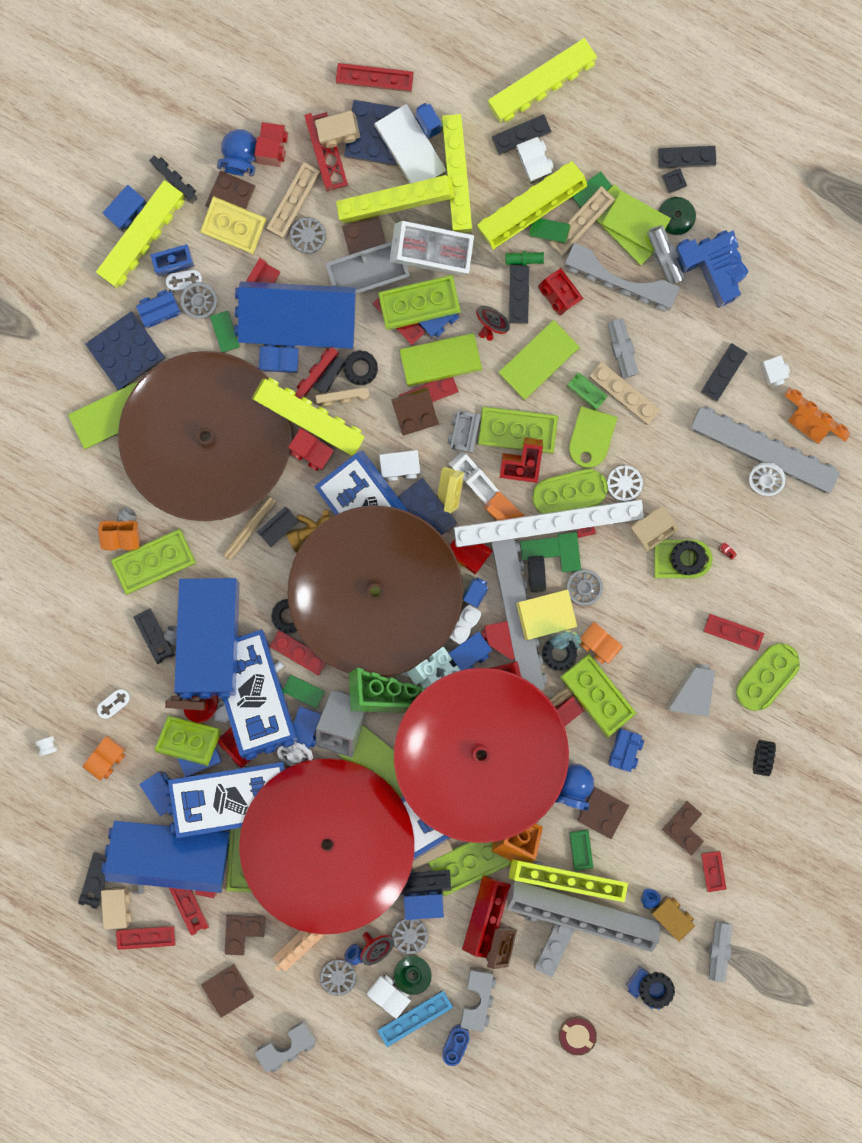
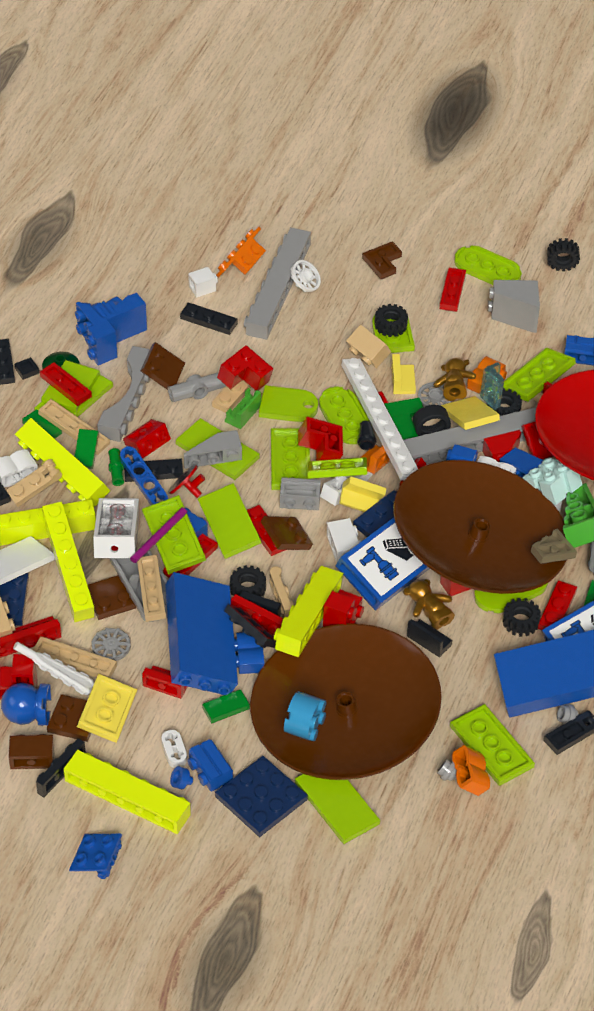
camera: 100 degrees left, 40 degrees down
blue brick [102,185,147,231] -> none
blue brick [150,244,195,277] -> none
light grey wheel [181,282,217,318] -> none
tan axle [223,496,276,560] -> none
white wheel [607,465,643,501] -> none
light grey piece [647,225,684,284] -> none
red tile [718,542,737,560] -> none
none -> tan plate [6,459,62,507]
none -> reddish brown brick [9,734,54,769]
none -> white sword [13,642,94,695]
none -> red plate [40,363,92,406]
none -> blue hinge [69,833,122,879]
none -> blue beam [120,446,168,505]
none -> magenta bar [130,507,187,563]
none -> tan plate [137,555,166,622]
none -> reddish brown plate [140,342,185,390]
none -> blue tile [170,766,193,790]
none -> light grey slope [184,430,242,469]
none -> red brick [217,345,274,390]
none -> black plate [224,604,276,648]
none -> dark azure brick [284,692,326,741]
none -> lime tile [308,457,367,479]
none -> black cone [357,421,376,450]
none -> reddish brown plate [362,241,402,279]
none -> light yellow panel [391,354,416,394]
none -> pearl gold piece [434,358,476,401]
none -> dark tan wing [531,529,577,564]

